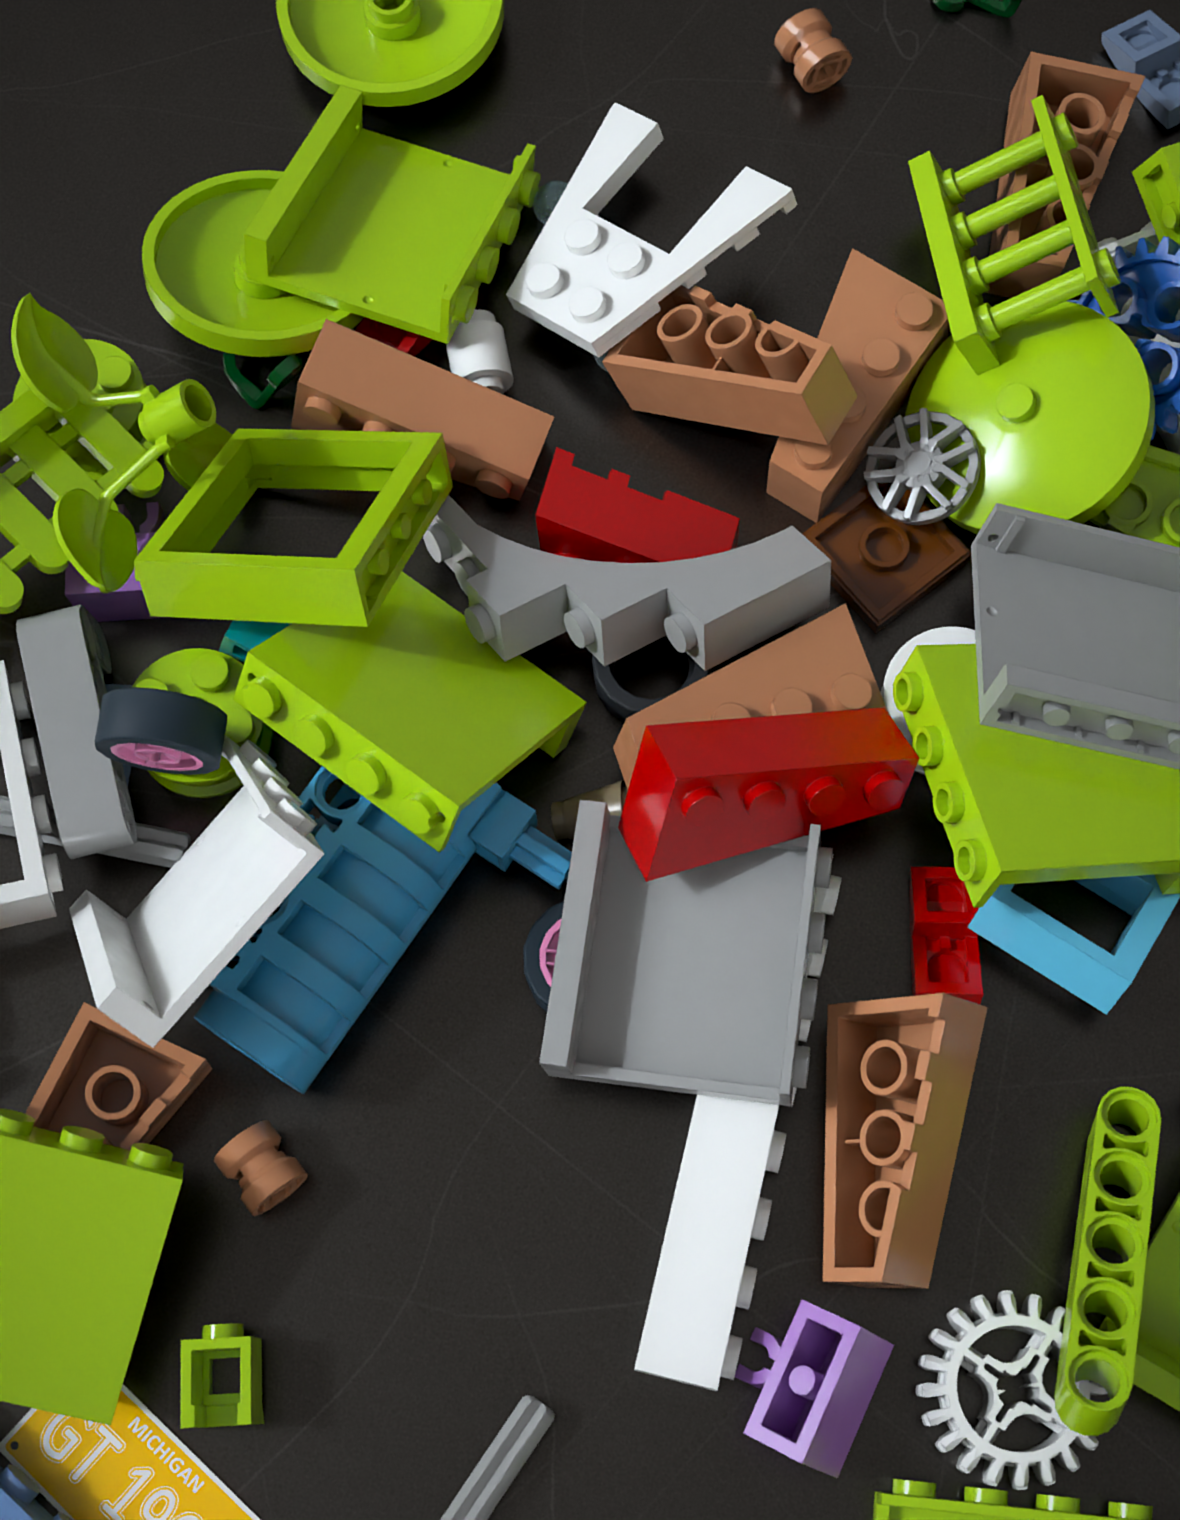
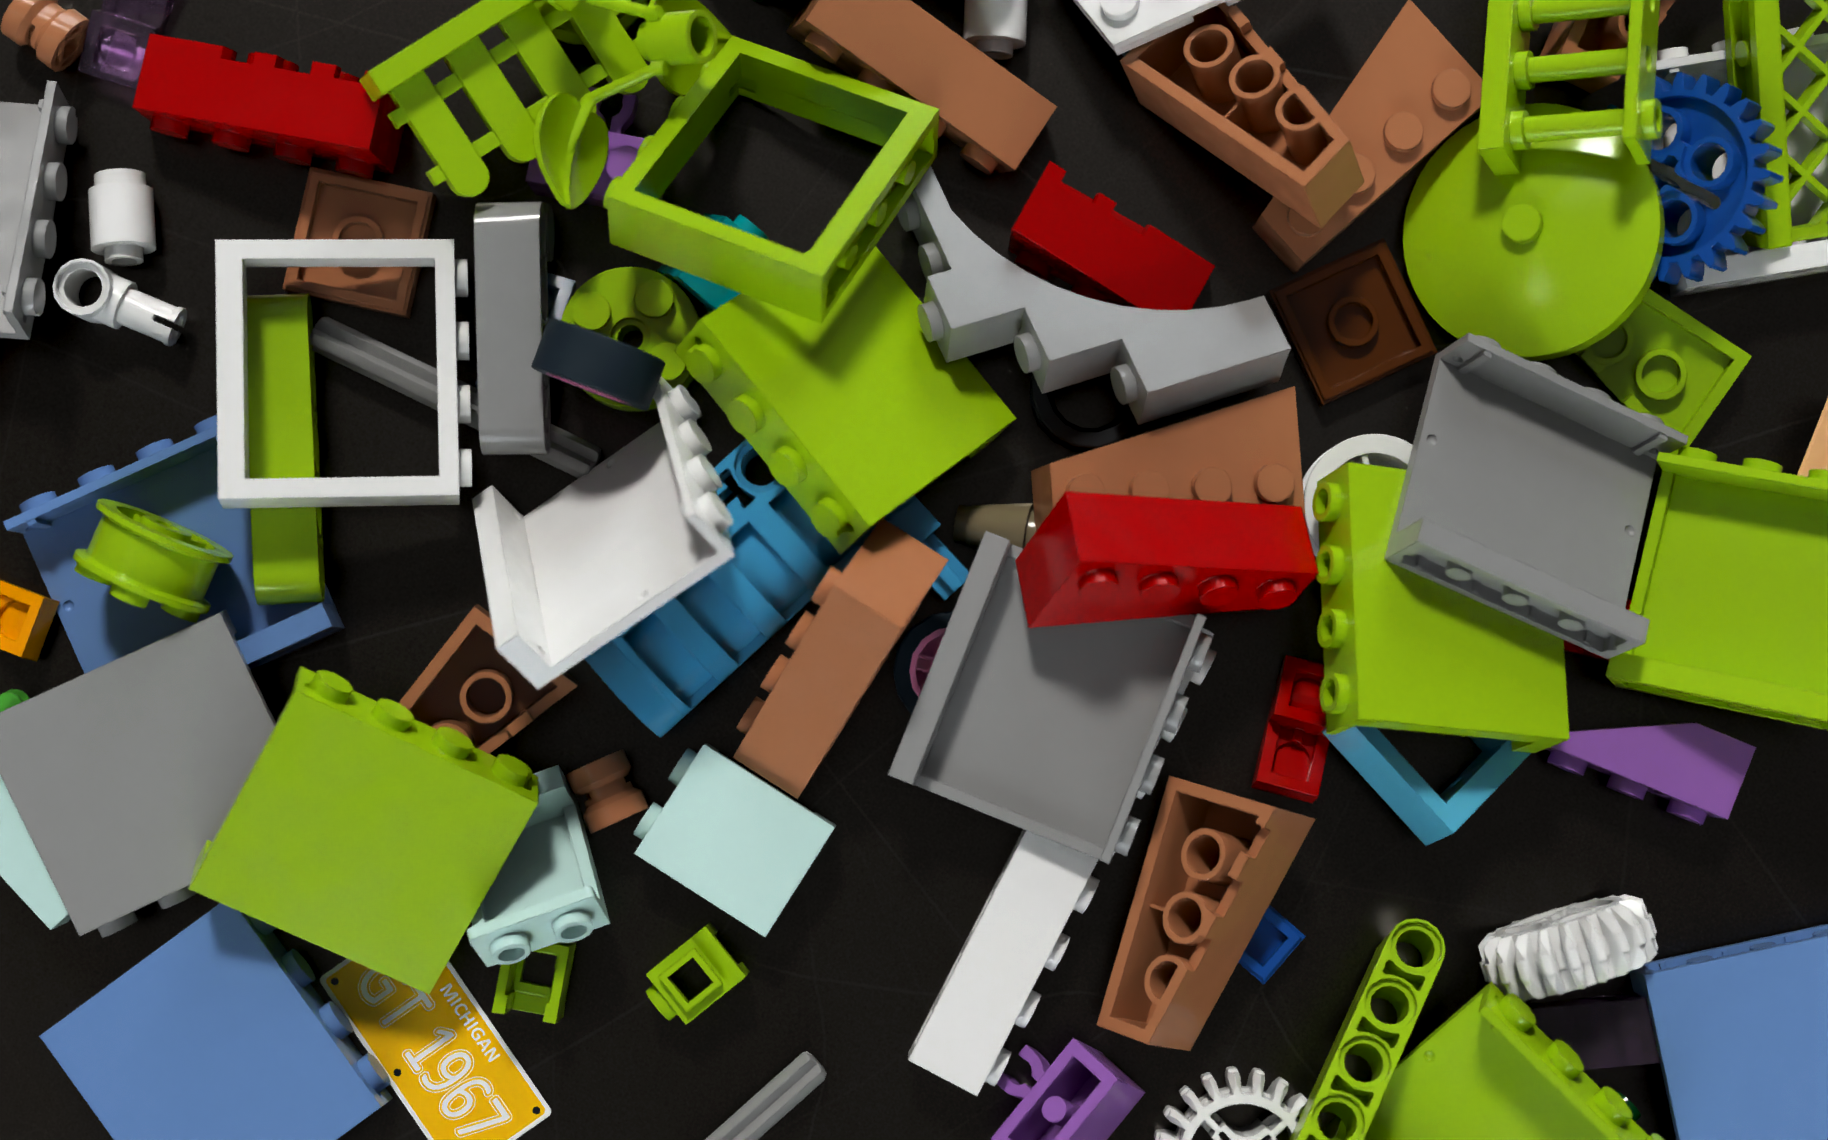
camera: 10 degrees right, 15 degrees up
light grey wheel [864,408,981,525] -> none
none -> light aqua panel [467,765,611,968]
none -> light aqua panel [633,743,836,937]
none -> lime window [645,922,750,1025]
none -> nougat wedge [733,518,948,799]
none -> blue tile [1238,905,1306,985]

